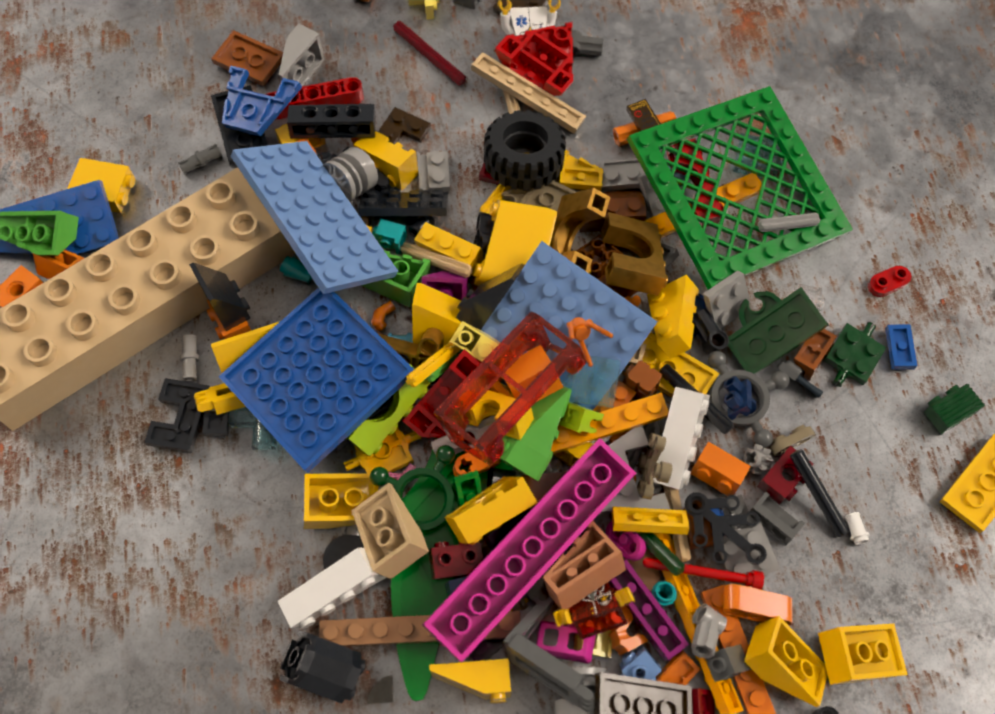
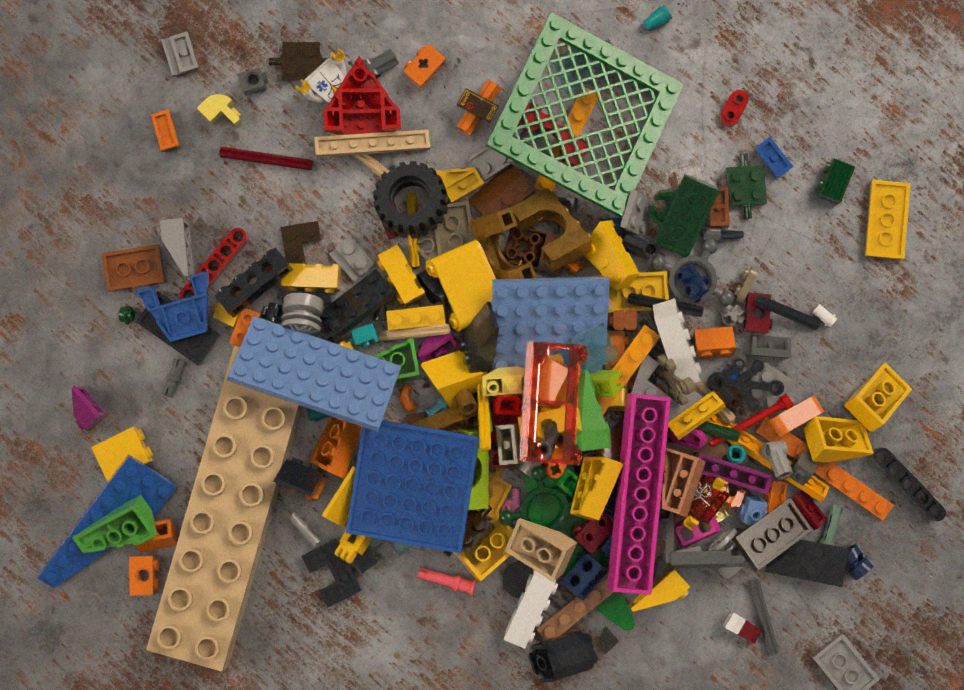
camera: 35 degrees left, 20 degrees up
orange plant [566,317,613,367] -> none
light grey axle [758,213,820,232] -> none
none -> magenta slope [72,385,108,431]
none -> dark green plate [119,306,135,324]
none -> orange wedge [309,416,362,479]
none -> yellow wedge [377,244,426,307]
none -> orange brick [404,44,446,90]
none -> coral pin [417,566,477,597]
none -> dark brown plate [443,505,495,558]
none -> olive brick [496,423,526,465]
none -> dark blue brick [561,553,608,601]
none -> teal cone [643,5,672,31]

